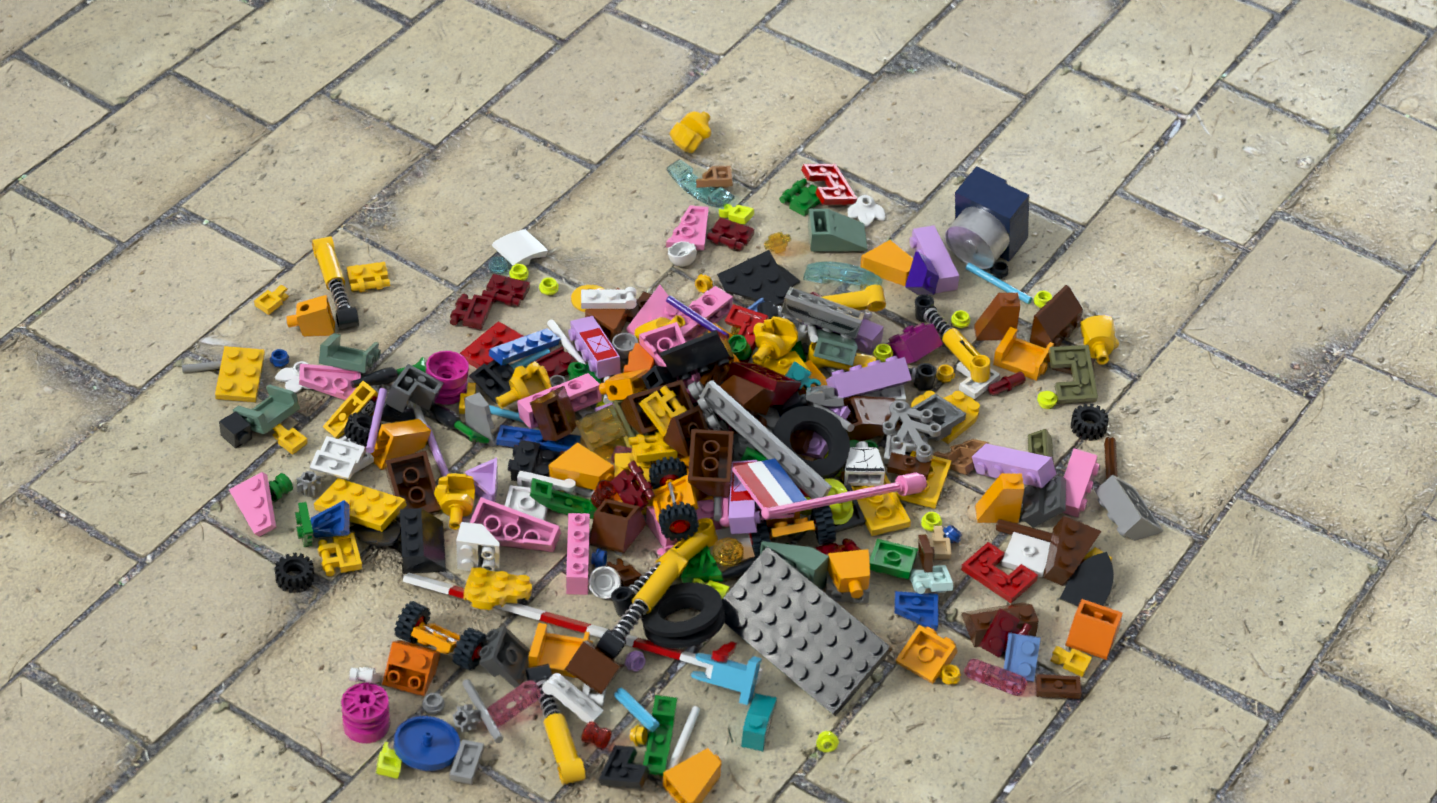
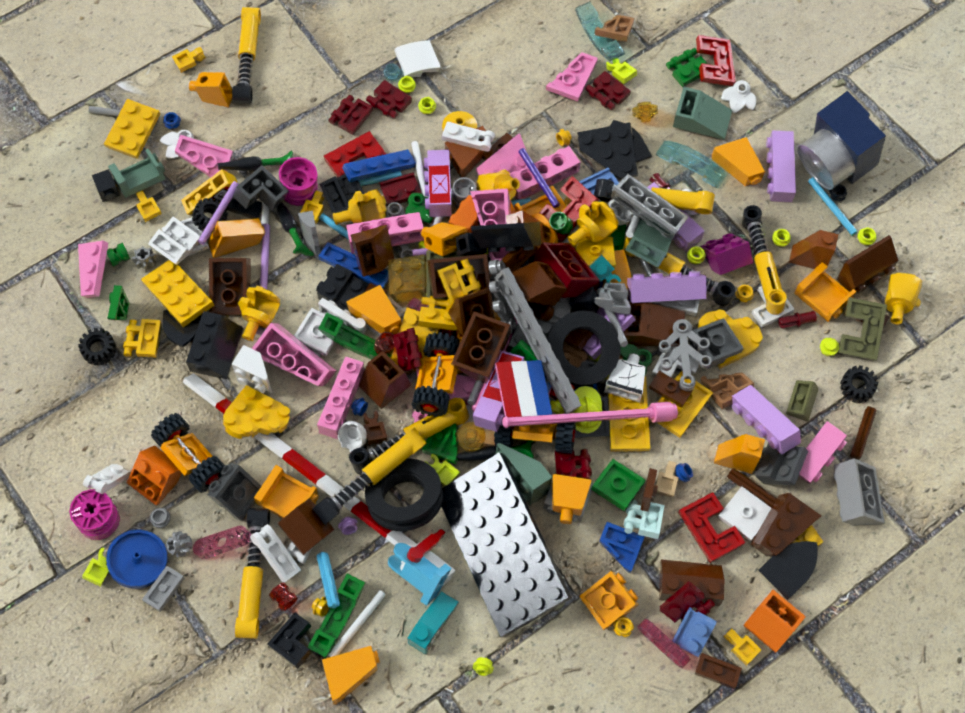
camera: 20 degrees right, 20 degrees up
blue wing [311,500,350,538] -> none
sand green panel [319,333,381,373] -> none
yellow plate [346,262,390,292] -> none
light grey bar [462,679,504,743] -> none
lavender slope [465,458,498,502] -> none
white hair [668,241,697,267] -> none
dark purple slope [905,252,939,295] -> none
neon yellow plate [921,512,942,531] -> none

